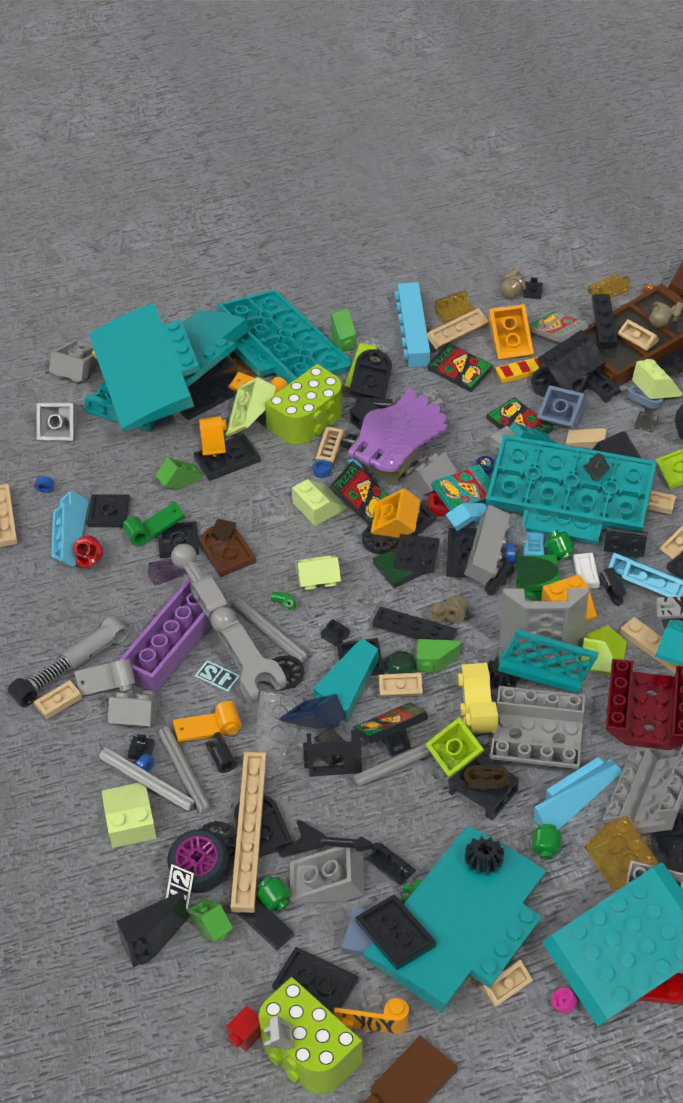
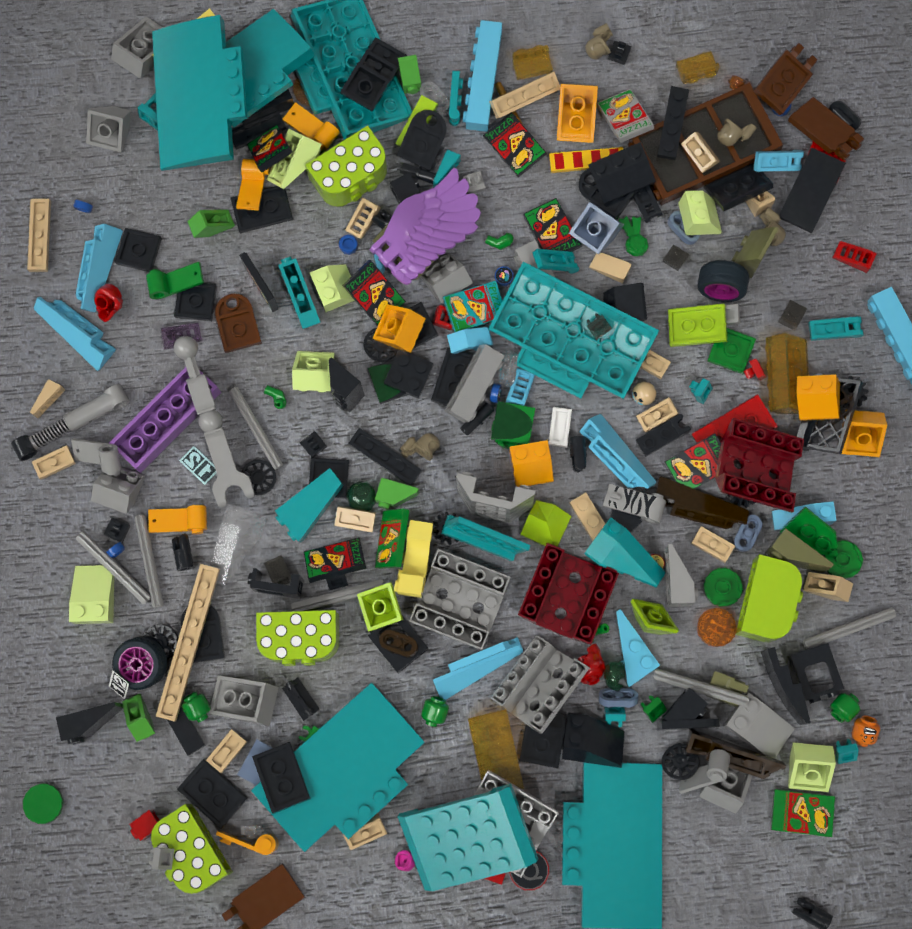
camera: 15 degrees right, 30 degrees up
dark brown tile [211,519,236,541] -> none
black piece [278,820,374,857] -> none
dark blue slope [280,694,346,730] -> none
black gear [465,835,504,876] -> none
green head [545,530,574,561] -> none
black hinge [604,526,648,557] -> none
none -> green tile [23,784,64,824]
none -> tan slope [30,380,65,418]
none -> medium azure wedge [34,297,116,371]
none -> tan plate [206,729,247,773]
none -> black tile [239,252,279,312]
none -> tile [247,125,292,173]
none -> lime brick [256,610,339,666]
none -> teal slope [278,257,321,329]
none -> black slope [329,357,365,412]
none -> black slope [340,37,407,111]
none -> tile [375,508,409,569]
none -> teal slope [433,150,461,187]
none -> teal plate [449,71,463,126]
none -> green arm [485,233,514,250]
none -> green piece [619,216,648,257]
none -> tan piece [632,382,656,405]

